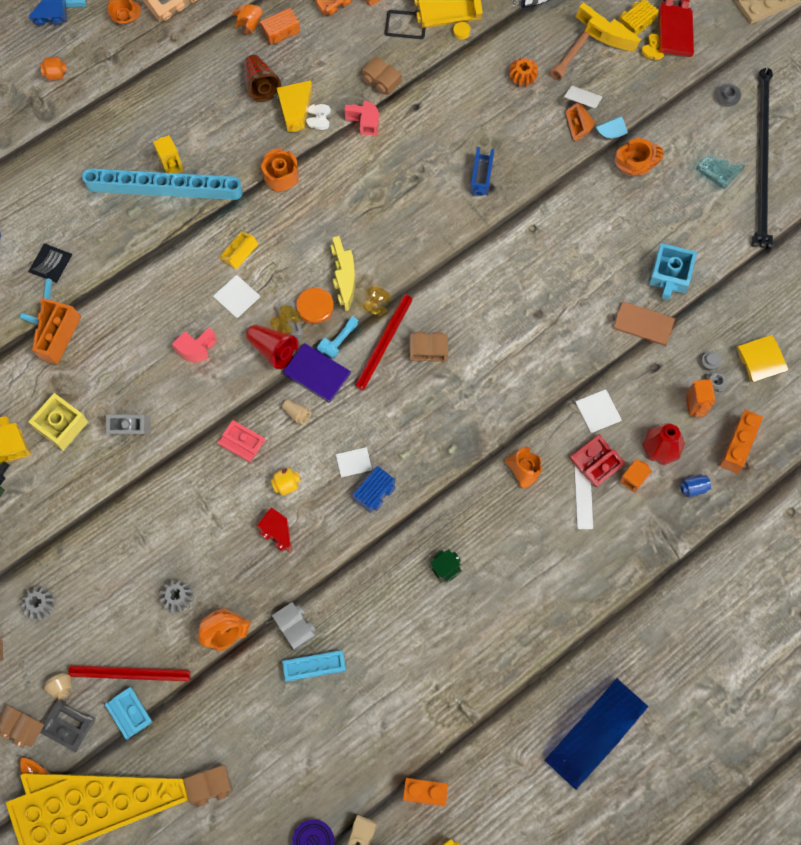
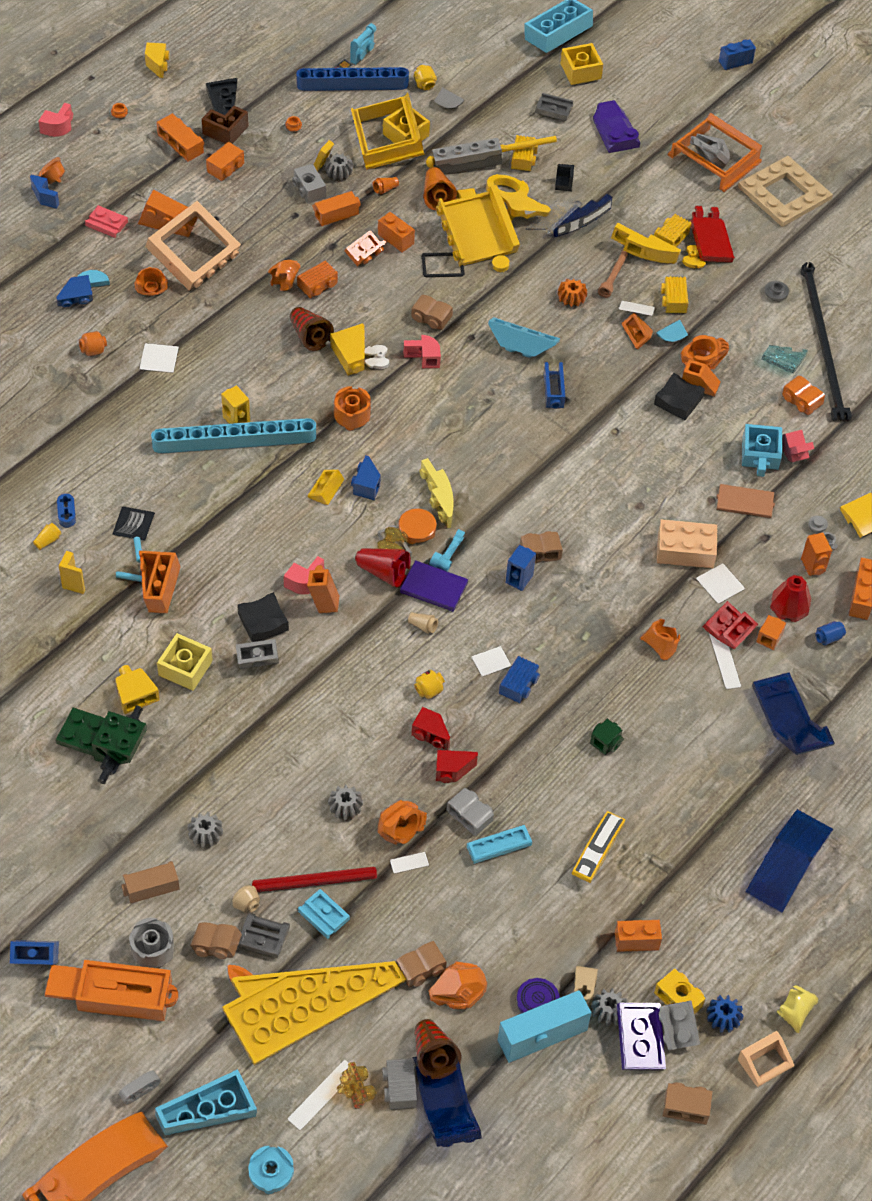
camera: 15 degrees left, 15 degrees down
white sticker [213,275,260,318] -> none
coral plate [217,420,266,463] -> none
red axle [355,294,412,391] -> none
clear yellow piece [363,286,391,316] -> none
none -> white sticker [139,343,179,372]
none -> black brick [237,592,289,642]
none -> orange brick [307,565,340,613]
none -> blue slope [351,455,381,500]
none -> white sticker [390,852,429,873]
none -> orange helmet [428,961,487,1010]
none -> red slope [436,750,478,783]
none -> medium azure wedge [488,317,560,358]
none -> blue brick [505,545,536,591]
none -> slope [572,811,626,883]
none -> black brick [654,373,705,420]
none -> light nougat brick [657,519,717,568]
none -> yellow brick [661,276,689,313]
none -> orange slope [682,359,721,397]
none -> clear blue windscreen [752,672,835,755]
none -> orange brick [782,375,825,415]
none -> coral brick [782,430,814,462]

